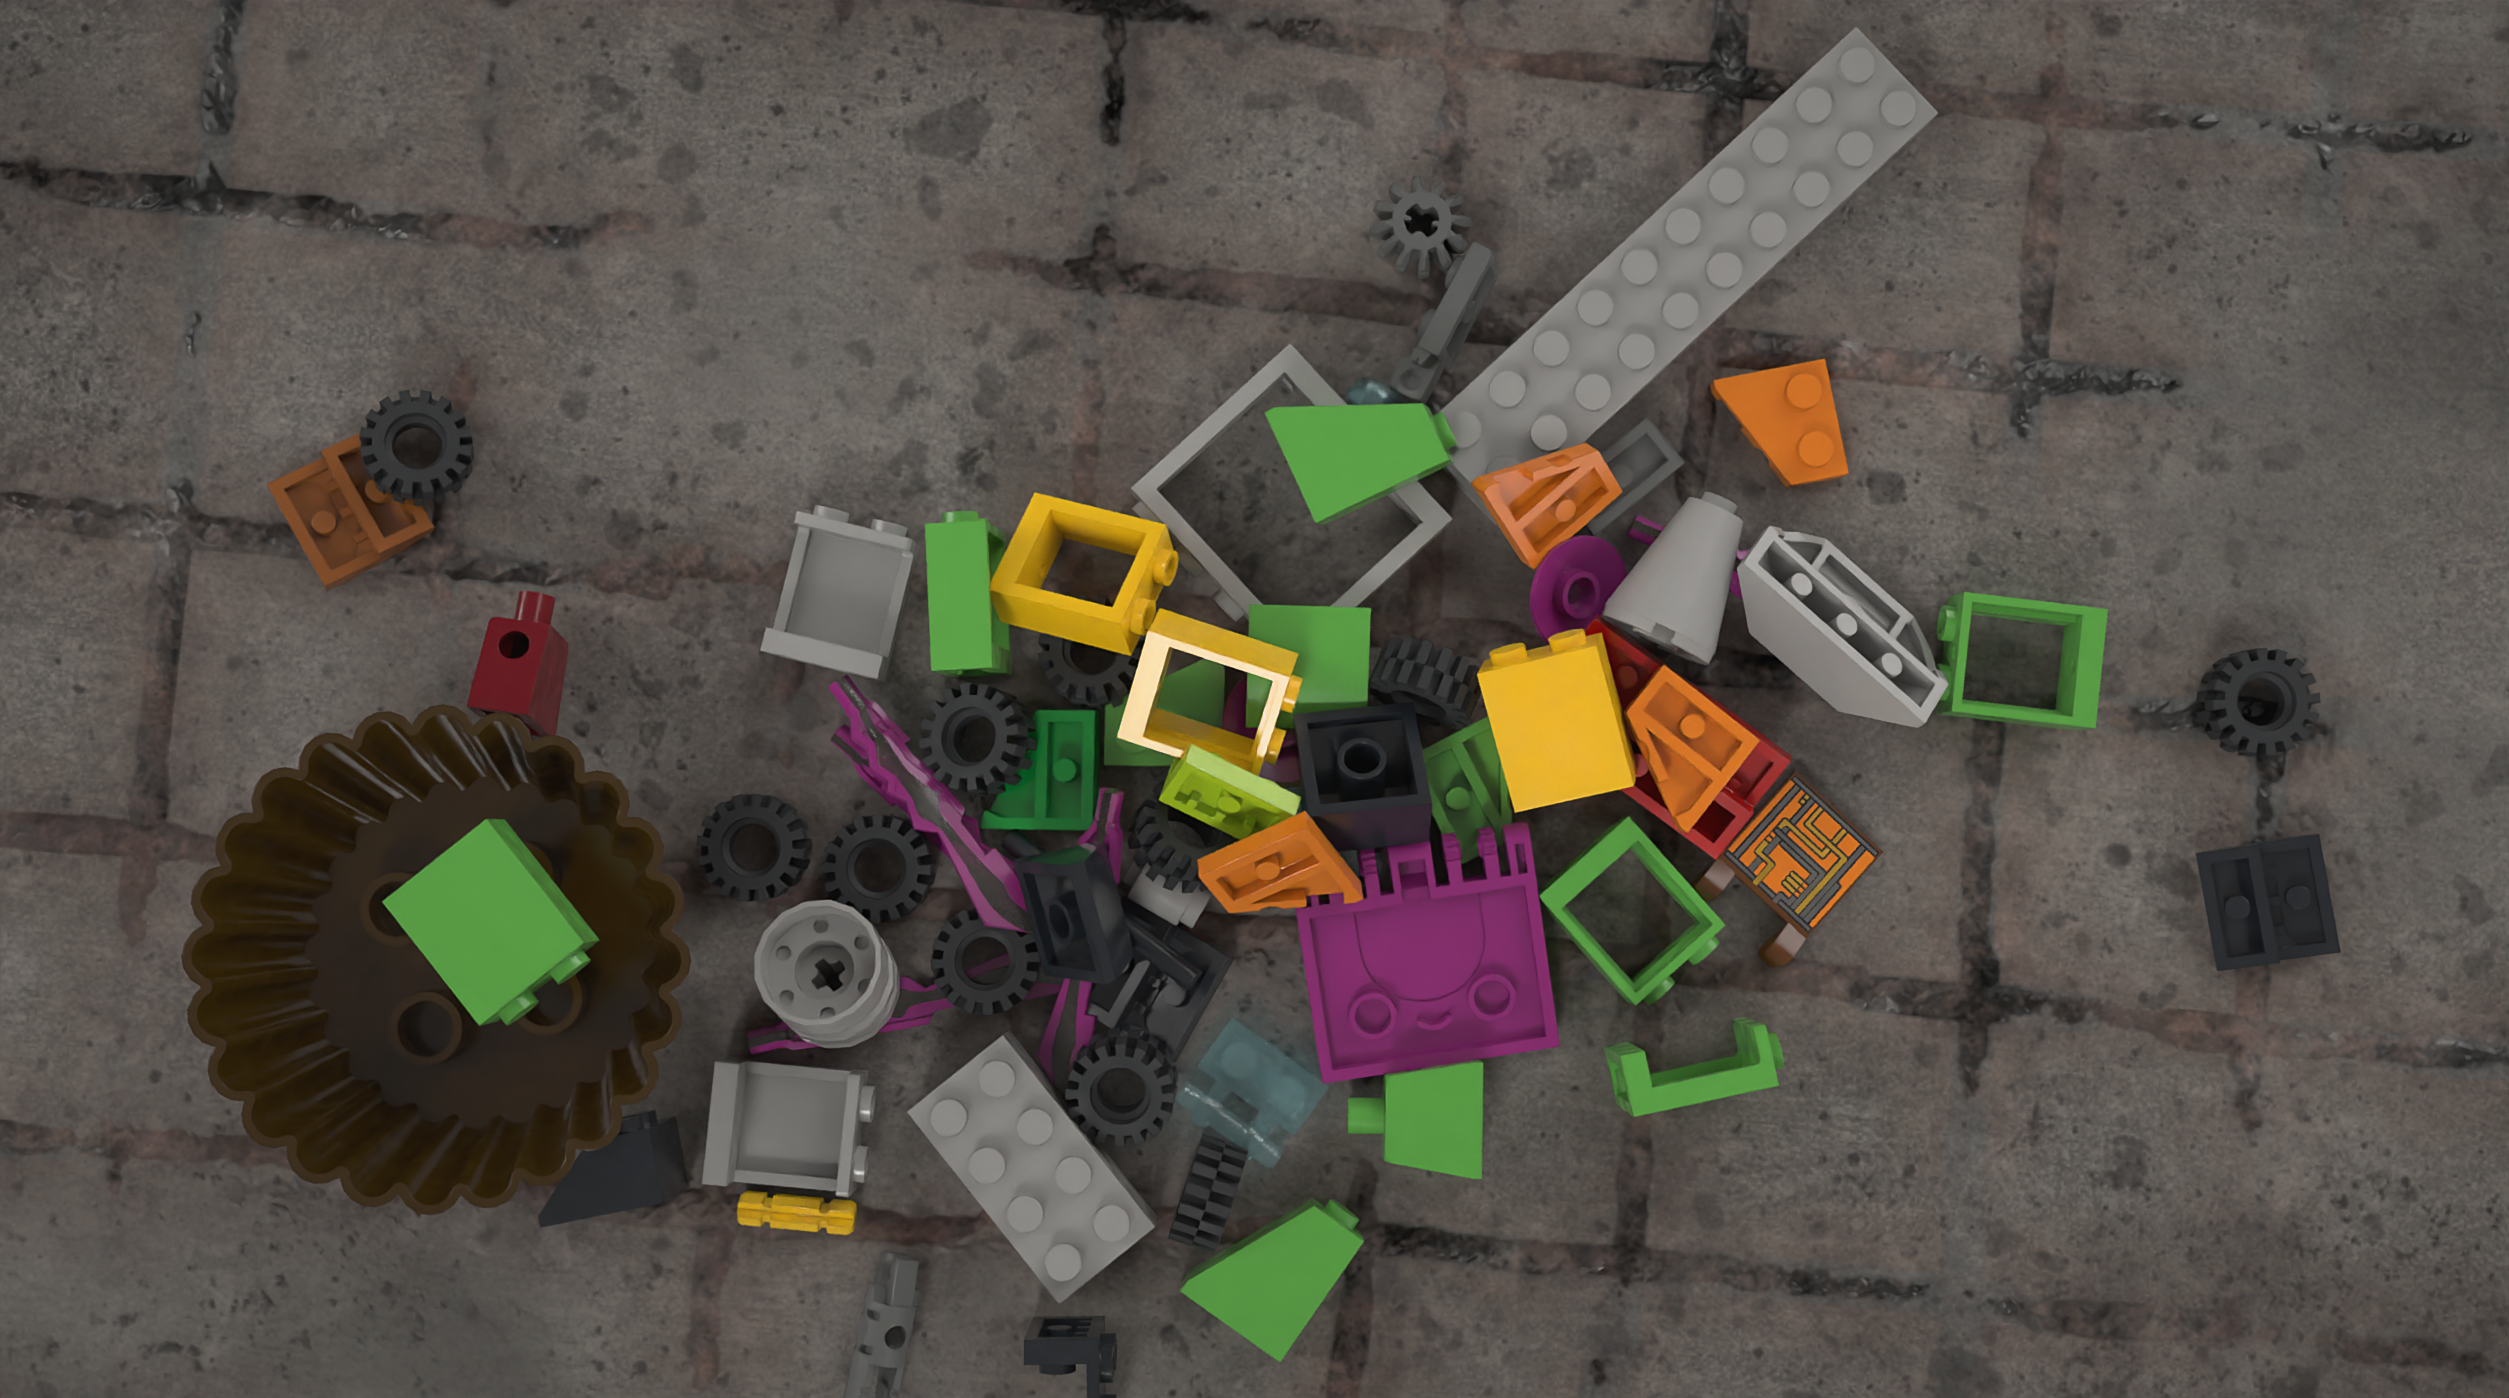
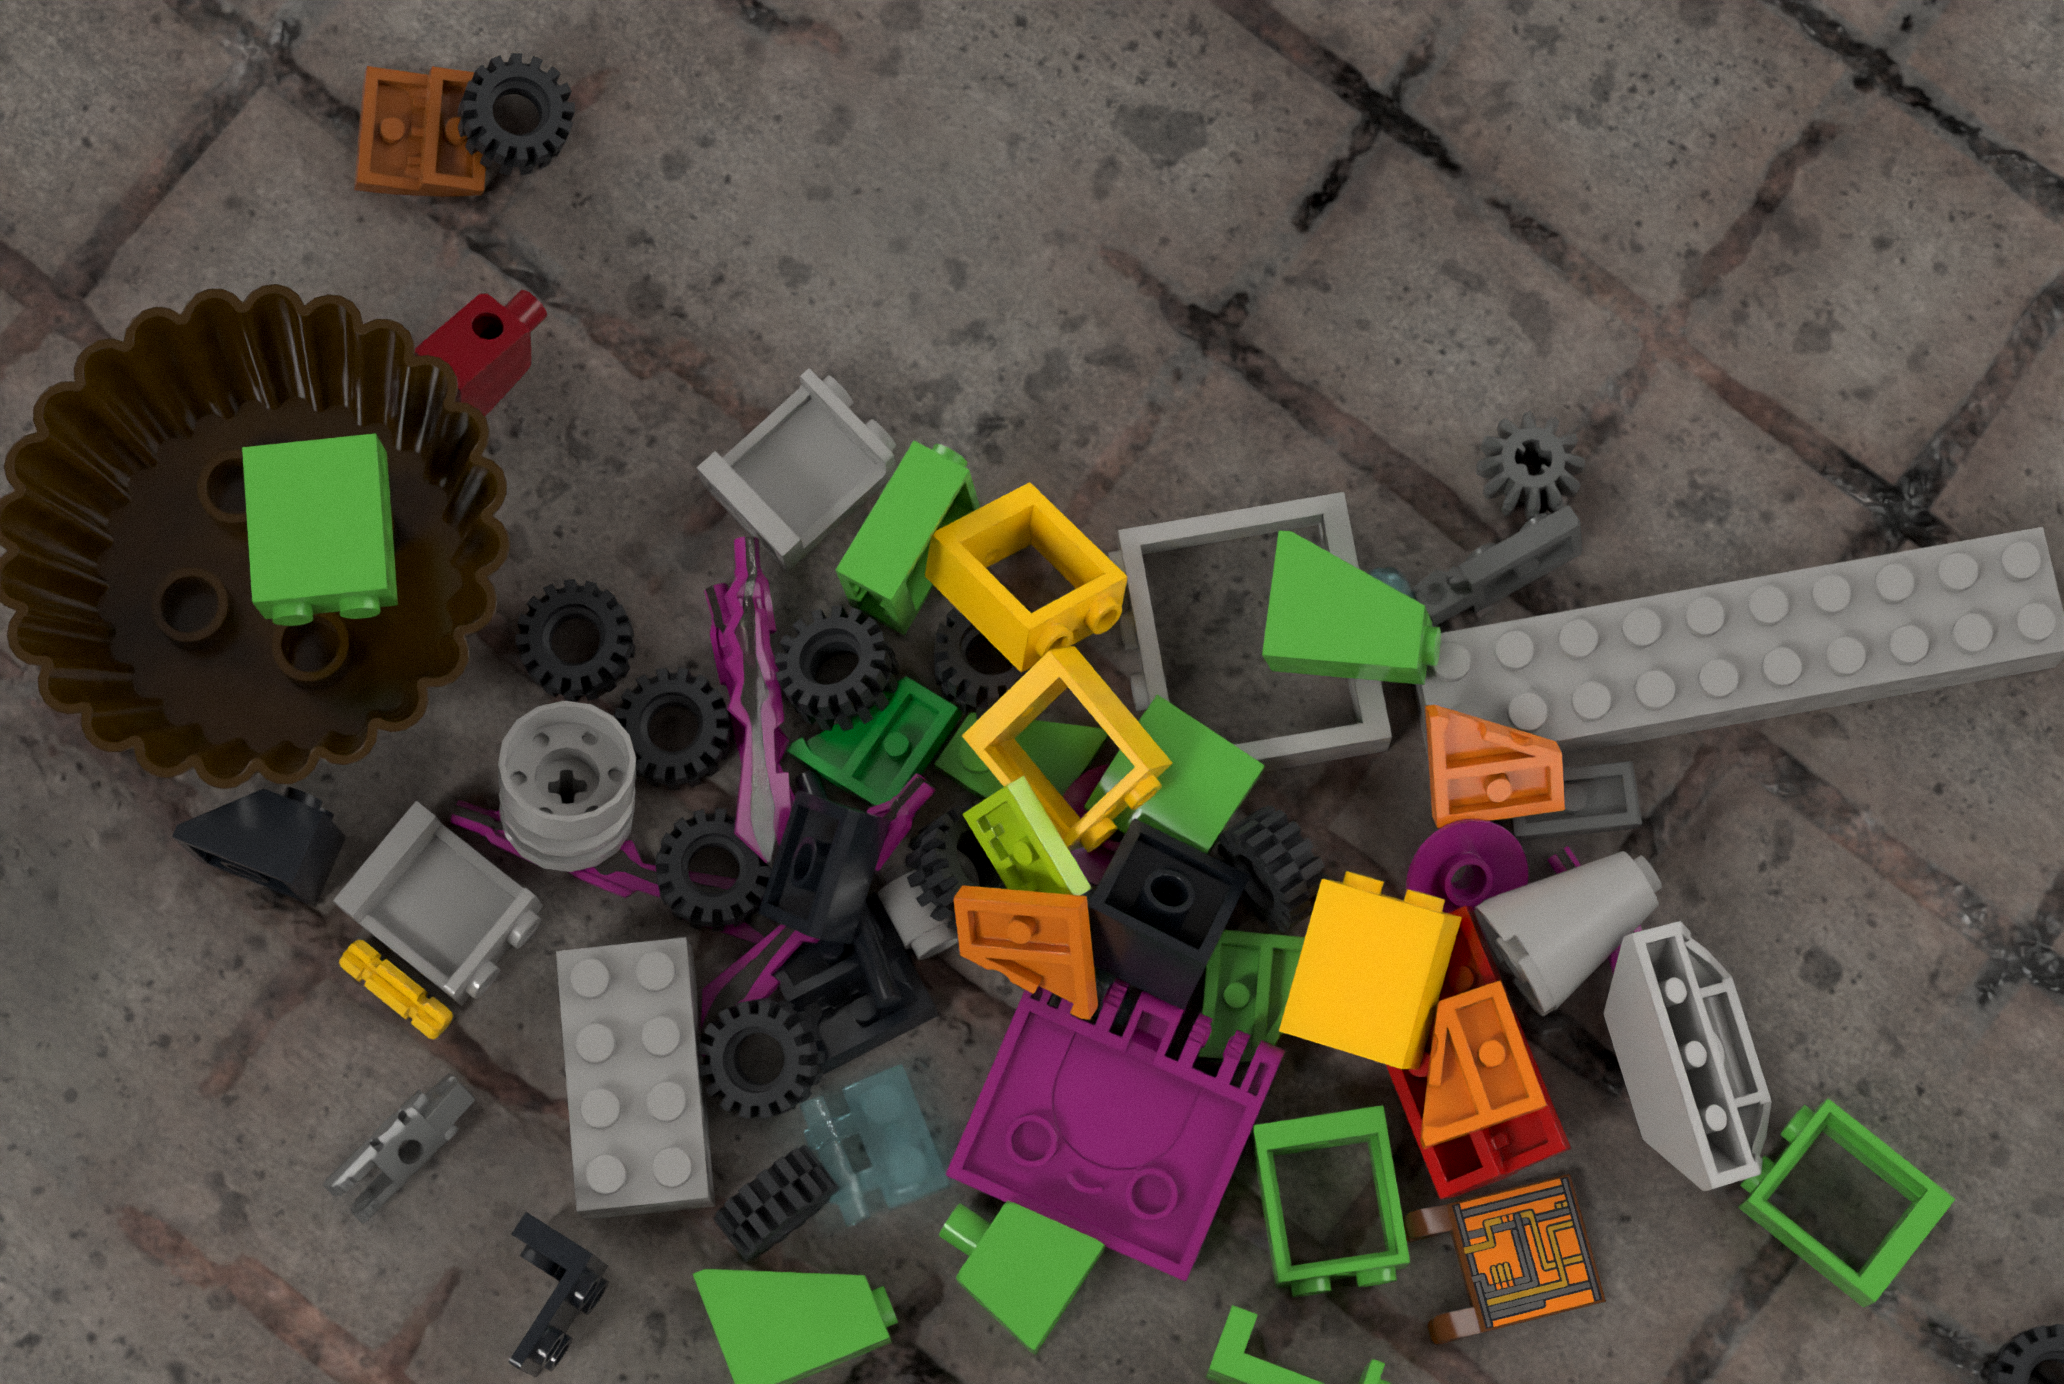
camera: 40 degrees right, 10 degrees down
orange wing [1710,359,1849,488] -> none

